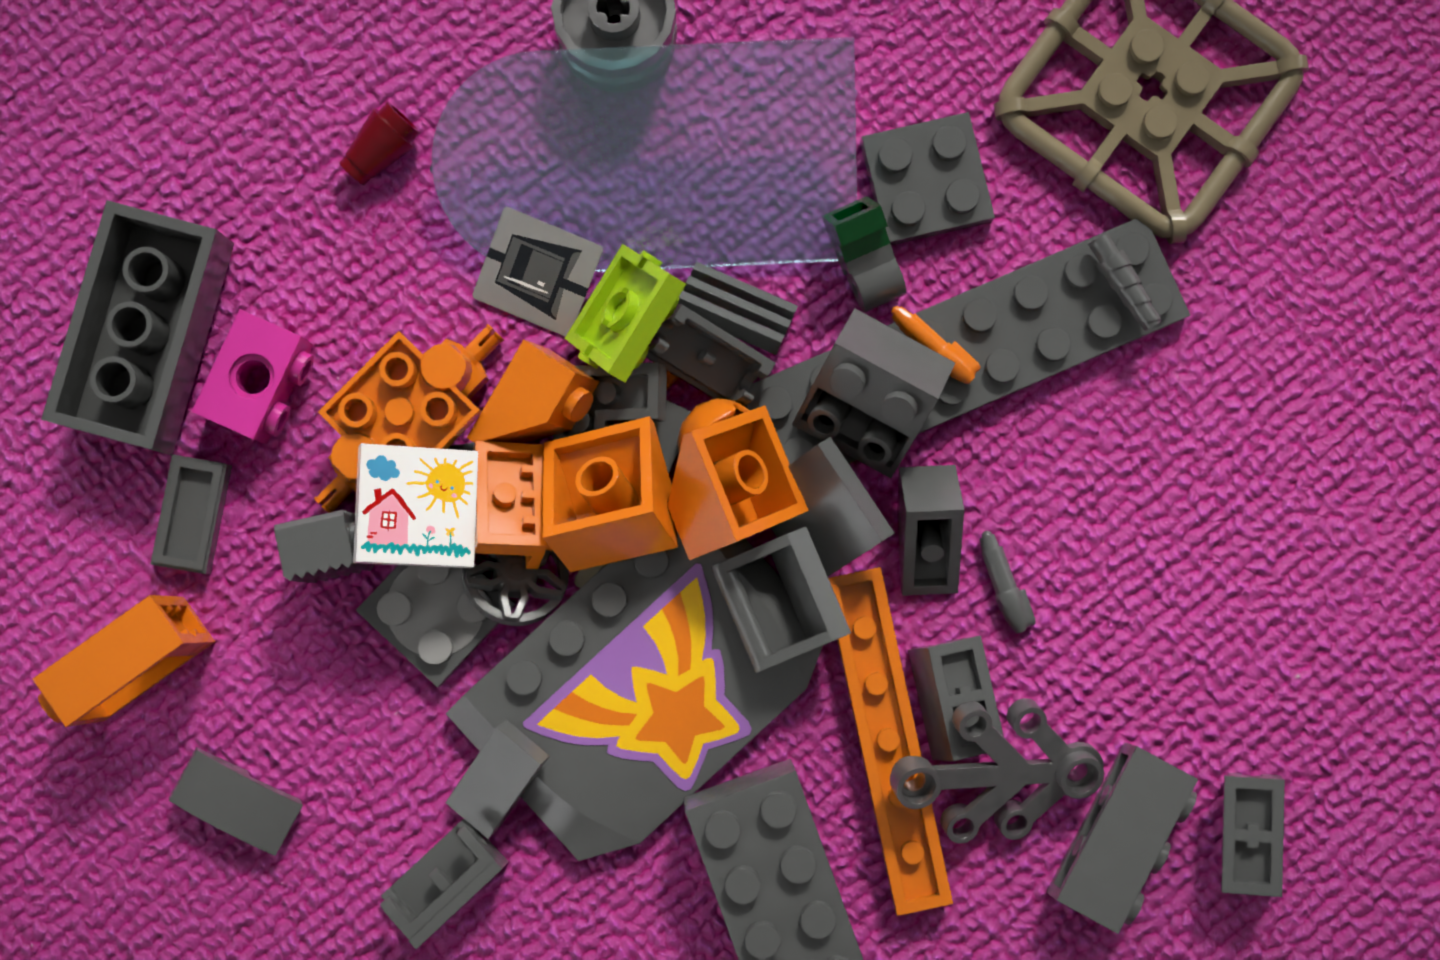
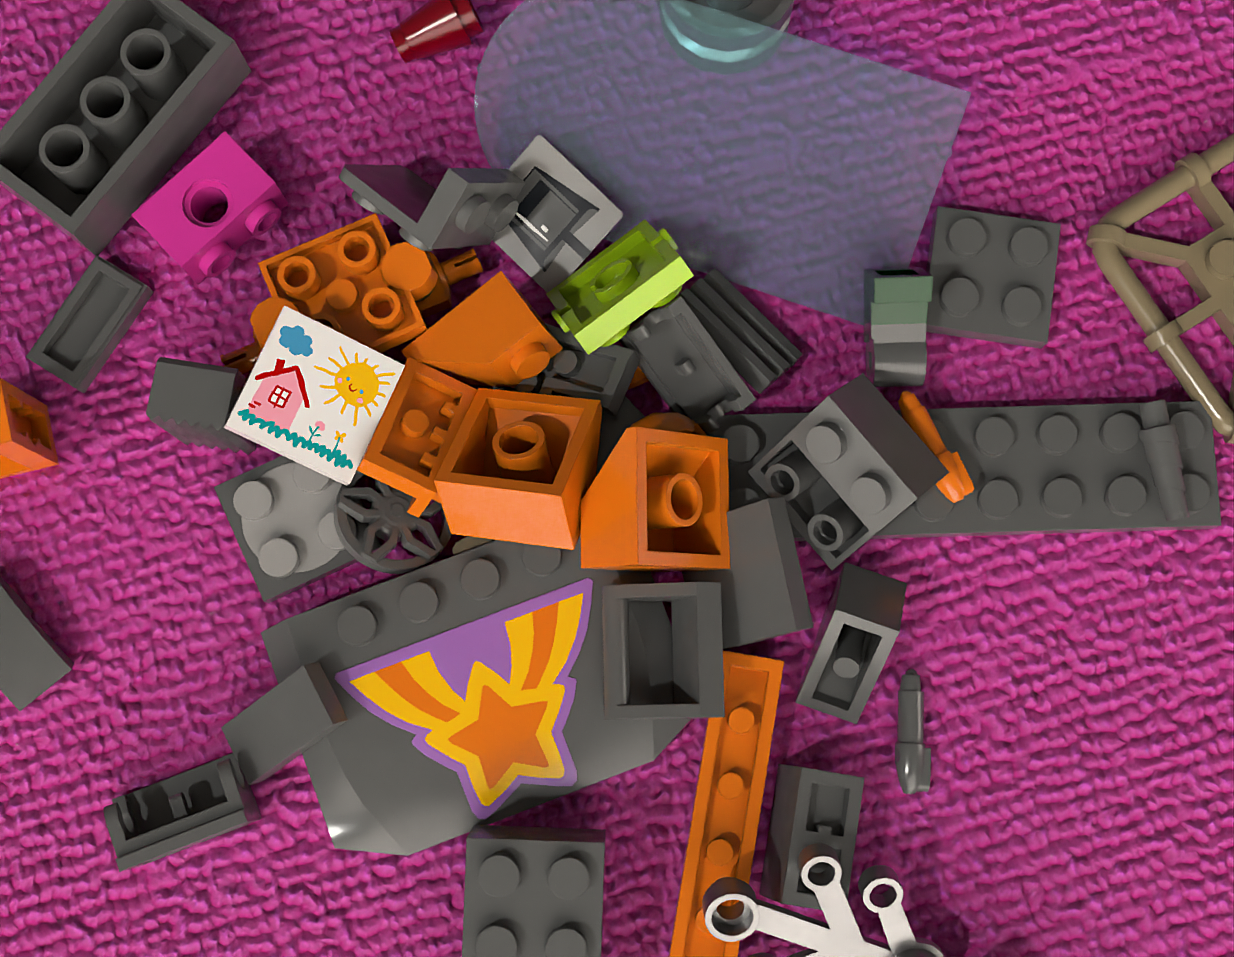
camera: 25 degrees right, 5 degrees down
none -> dark grey bracket [339,164,526,252]

